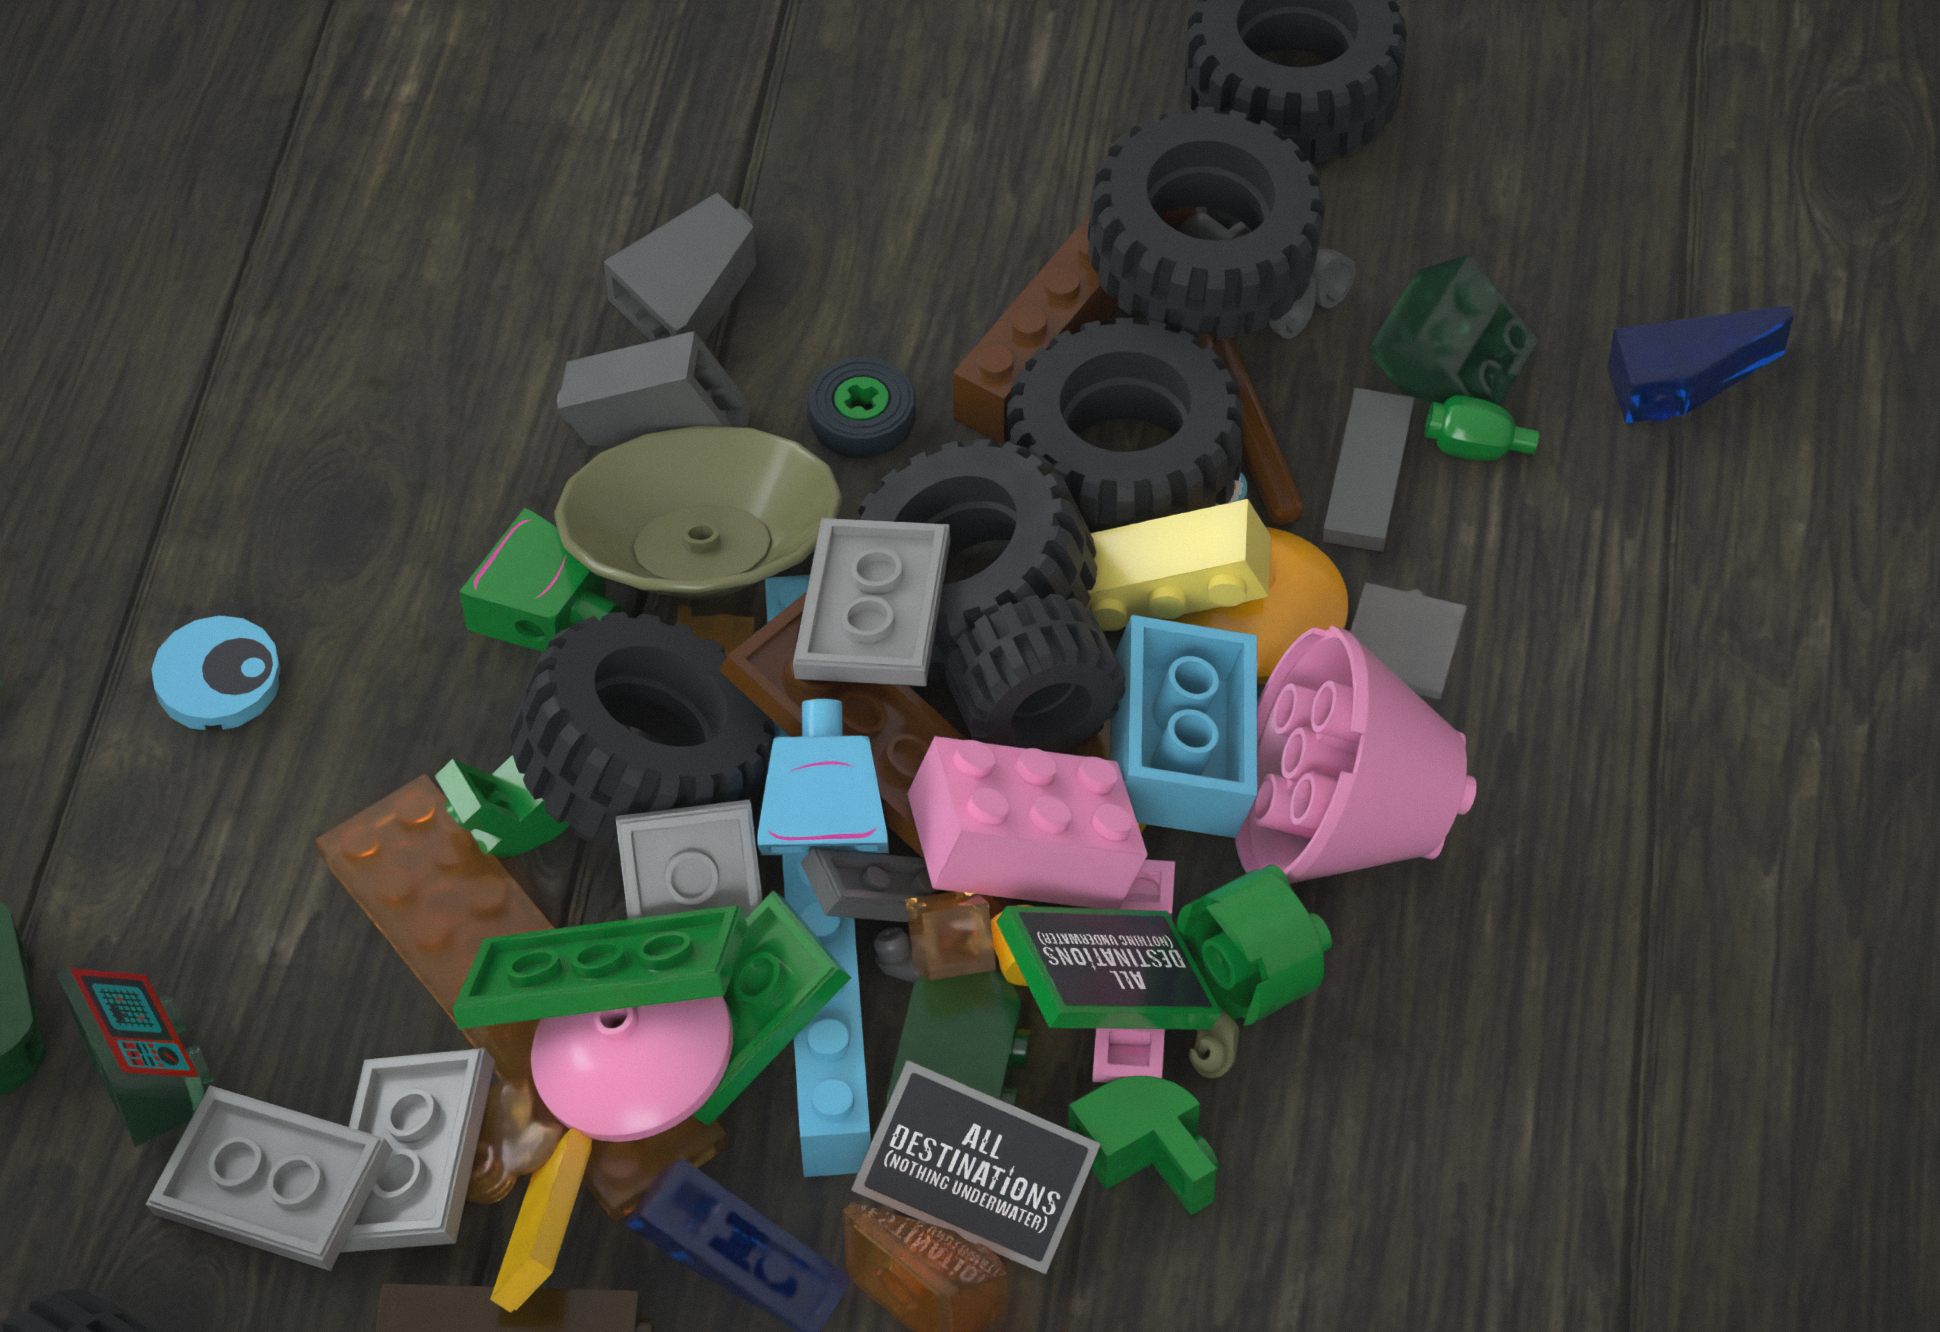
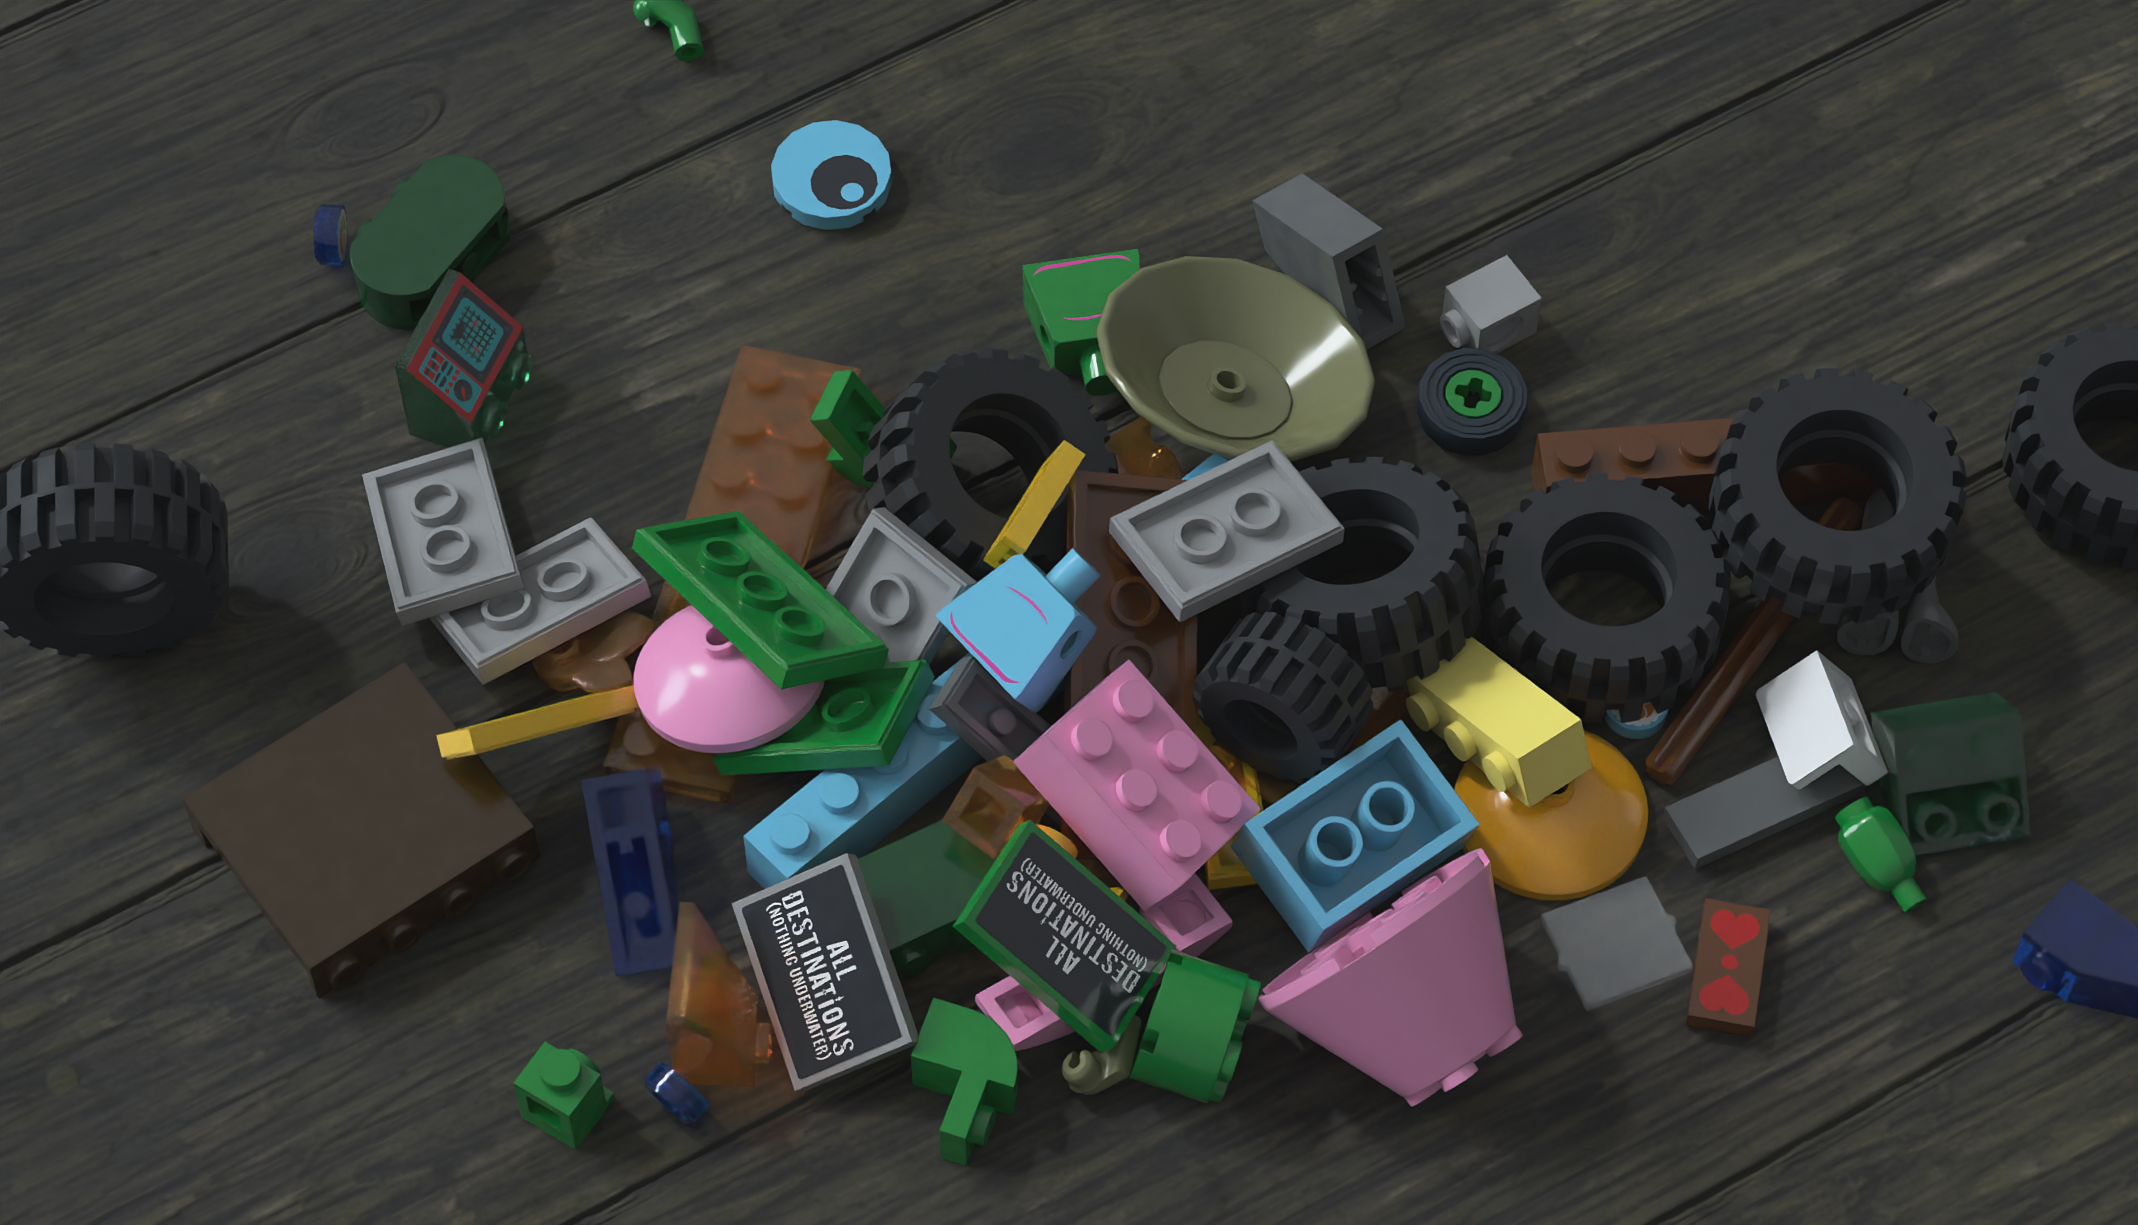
camera: 50 degrees right, 5 degrees up
dark grey slope [604,193,757,343] -> none
none -> yellow tile [983,440,1086,569]
none -> light grey brick [1440,255,1542,354]
none -> reddish brown tile [1685,898,1771,1037]
none -> white panel [1756,650,1888,789]

